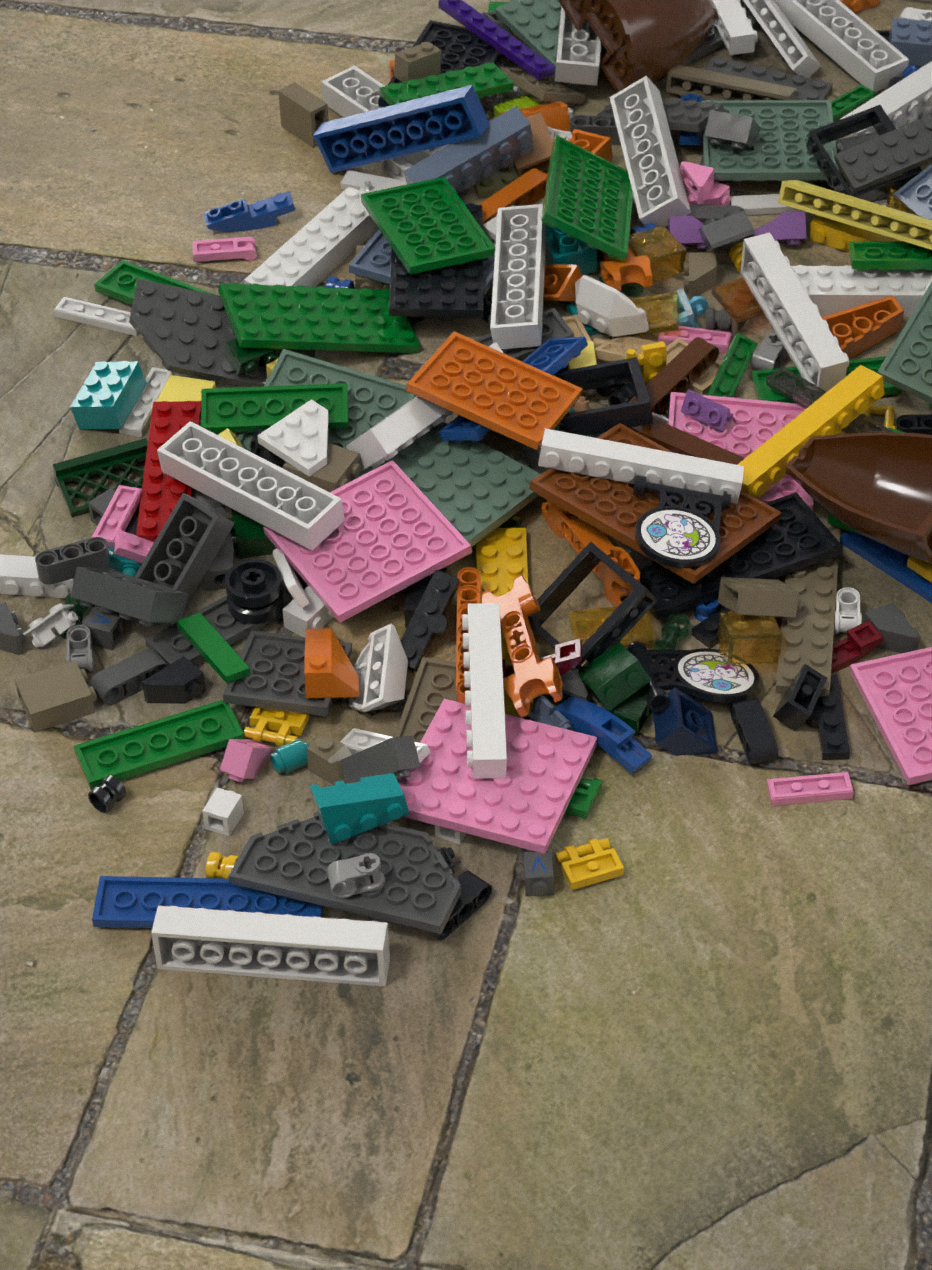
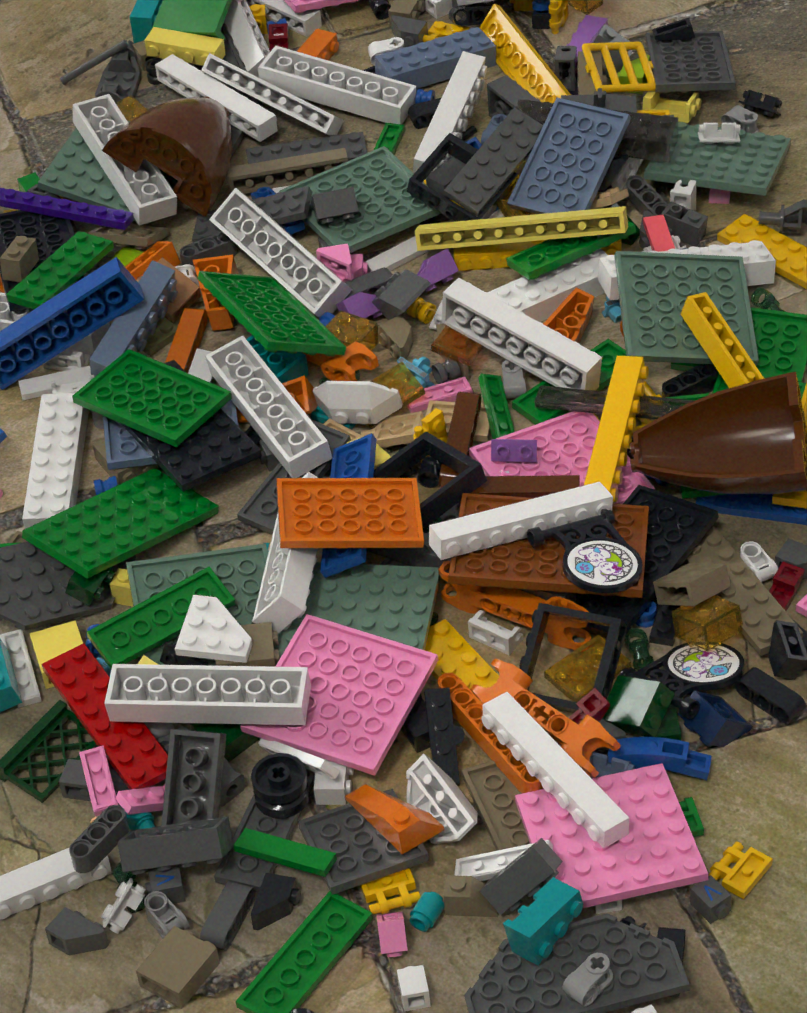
camera: 30 degrees left, 0 degrees up
none -> white hinge [468,610,524,655]

